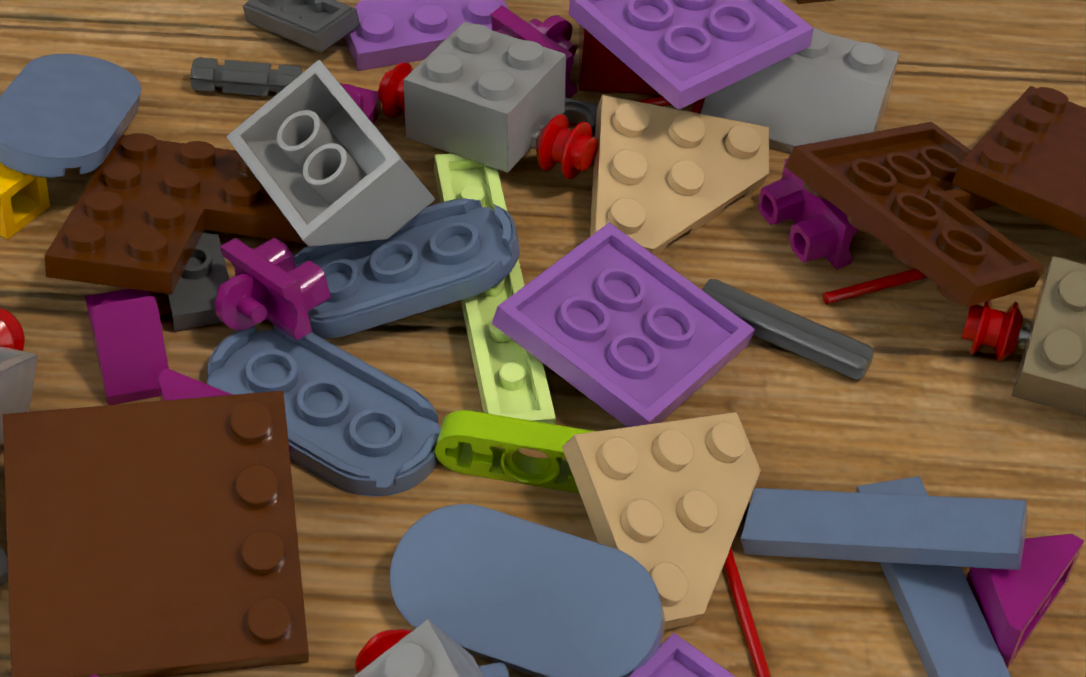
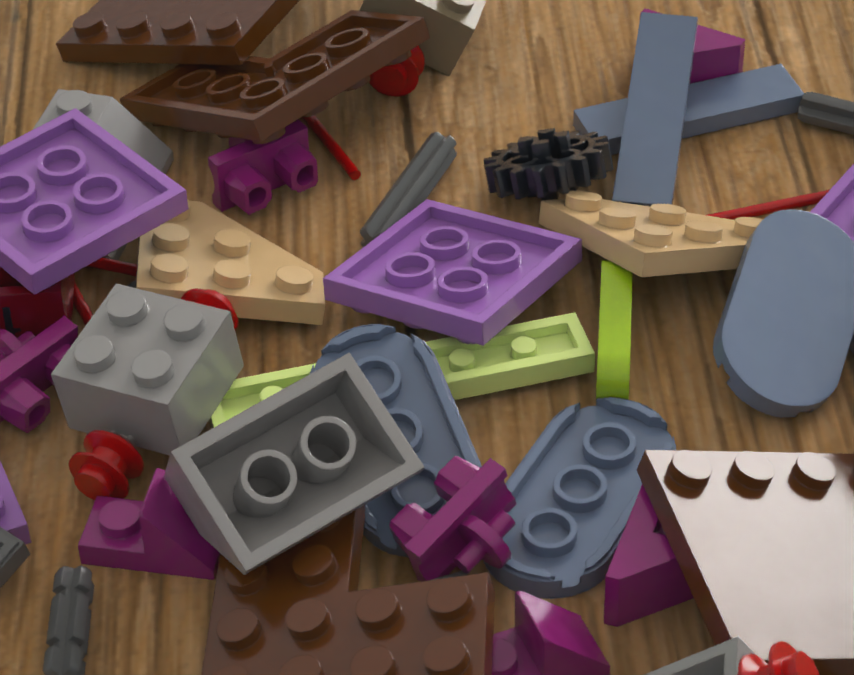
camera: 90 degrees left, 5 degrees down
none -> black gear [483,128,613,200]

